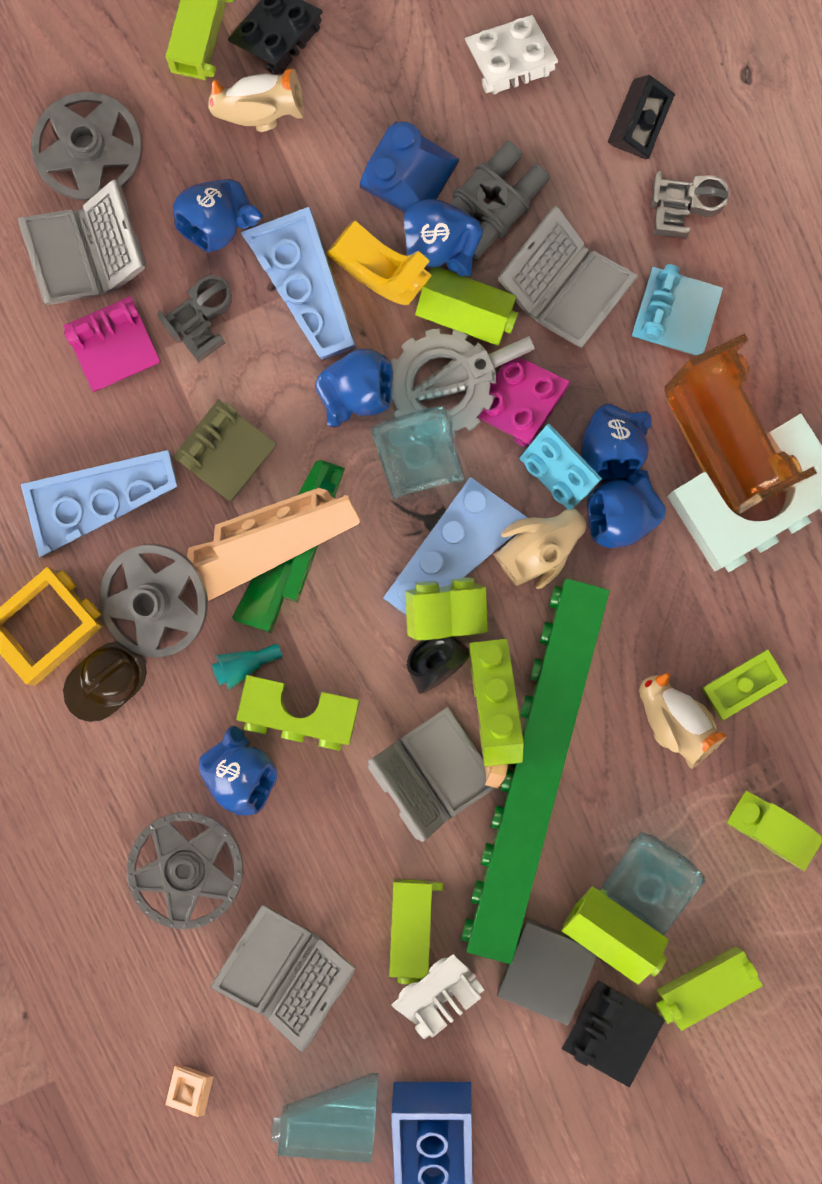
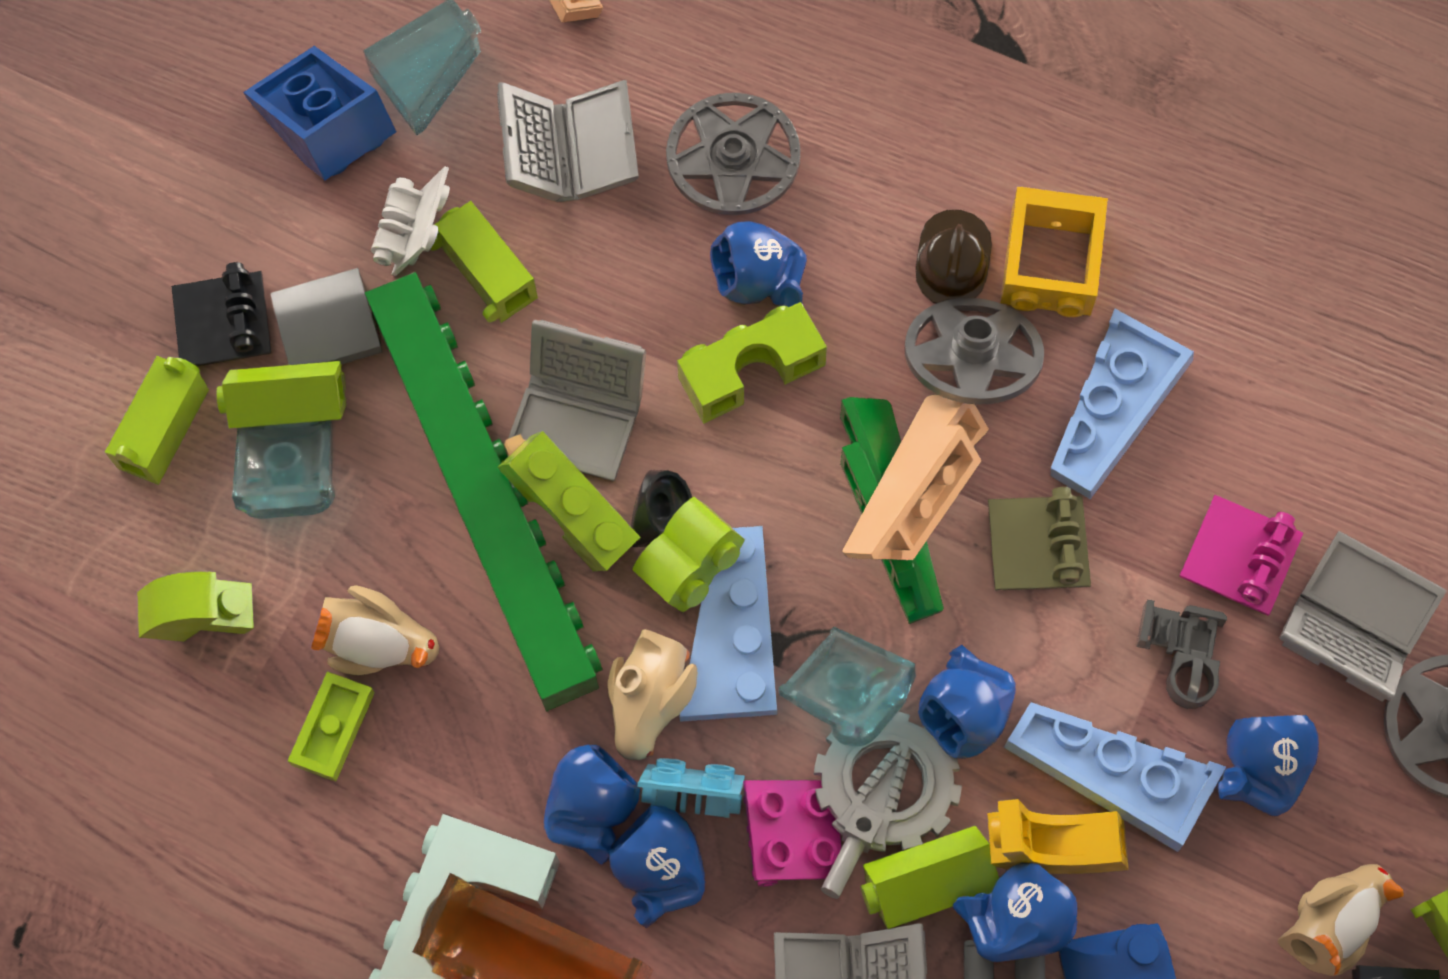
camera: 145 degrees right, 15 degrees down
teal cone [211,643,283,690] -> none

